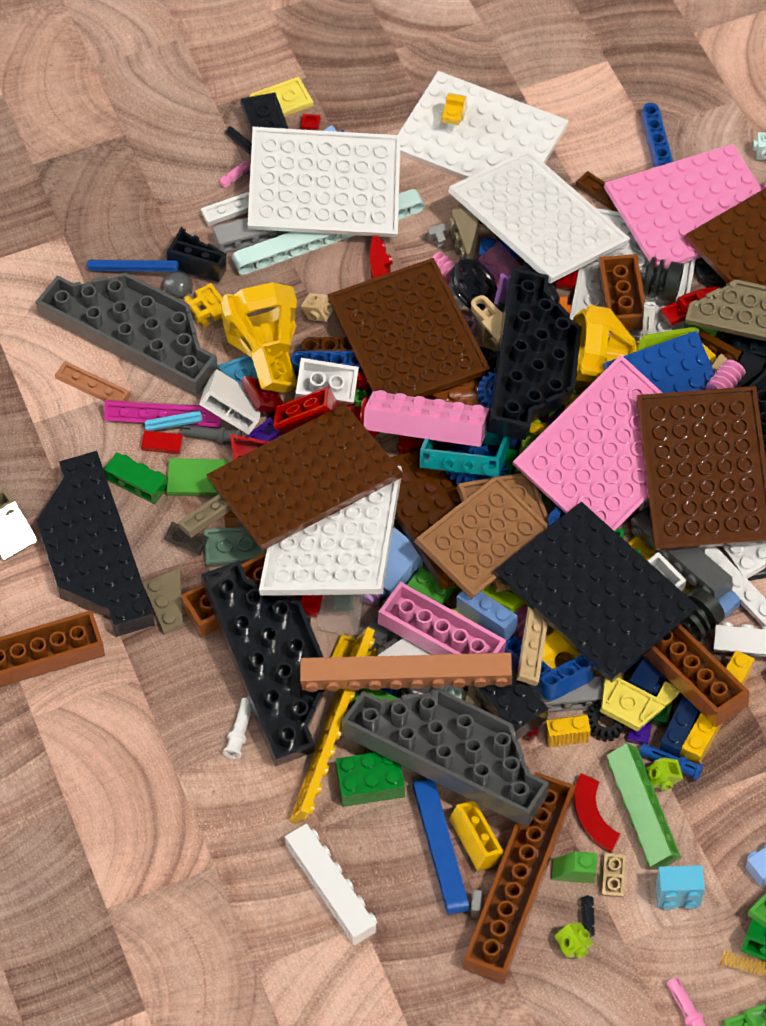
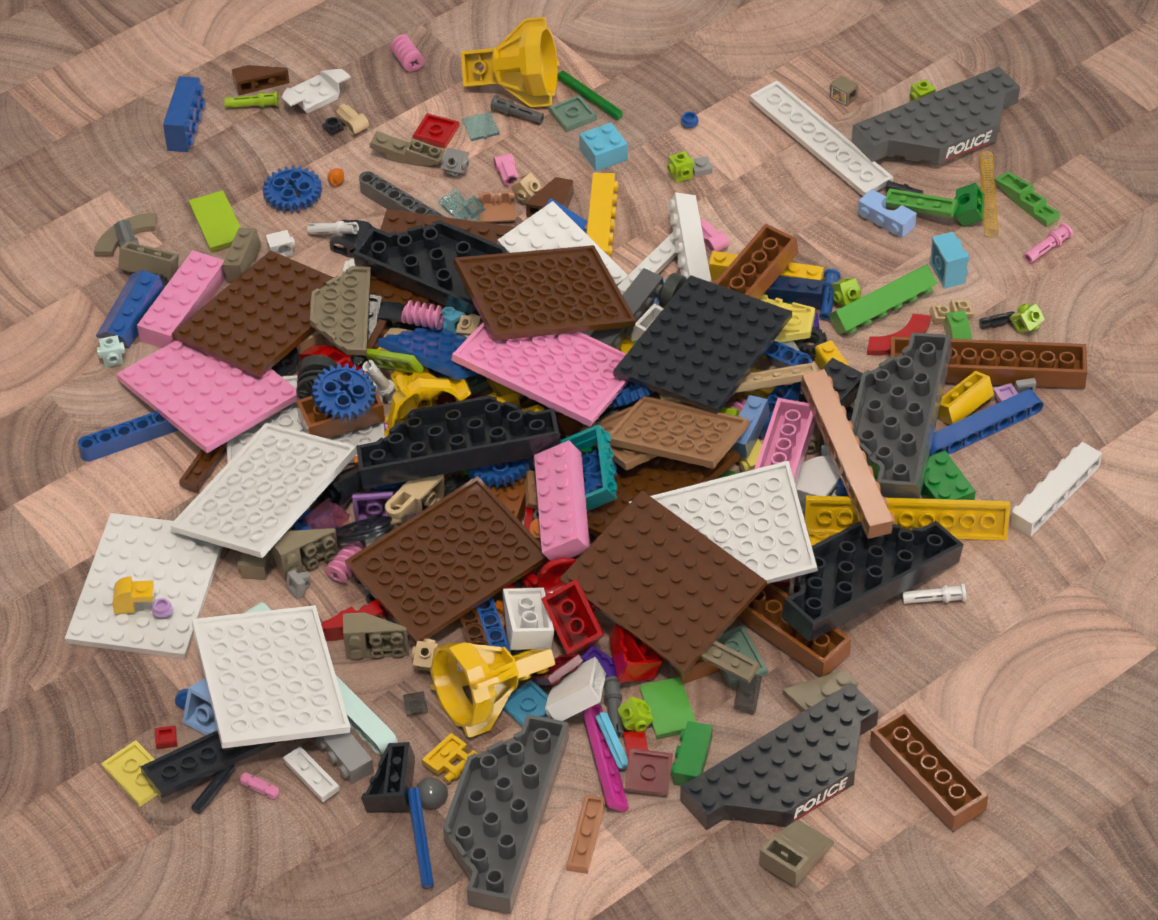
camera: 105 degrees left, 10 degrees down
none -> lavender plate [152,598,173,618]
none -> blue gear [312,363,376,422]
none -> dark tan slope [343,613,409,659]
none -> lime brick [617,696,654,732]
none -> dark red plate [624,748,673,797]
none -> lavender plate [993,383,1018,402]

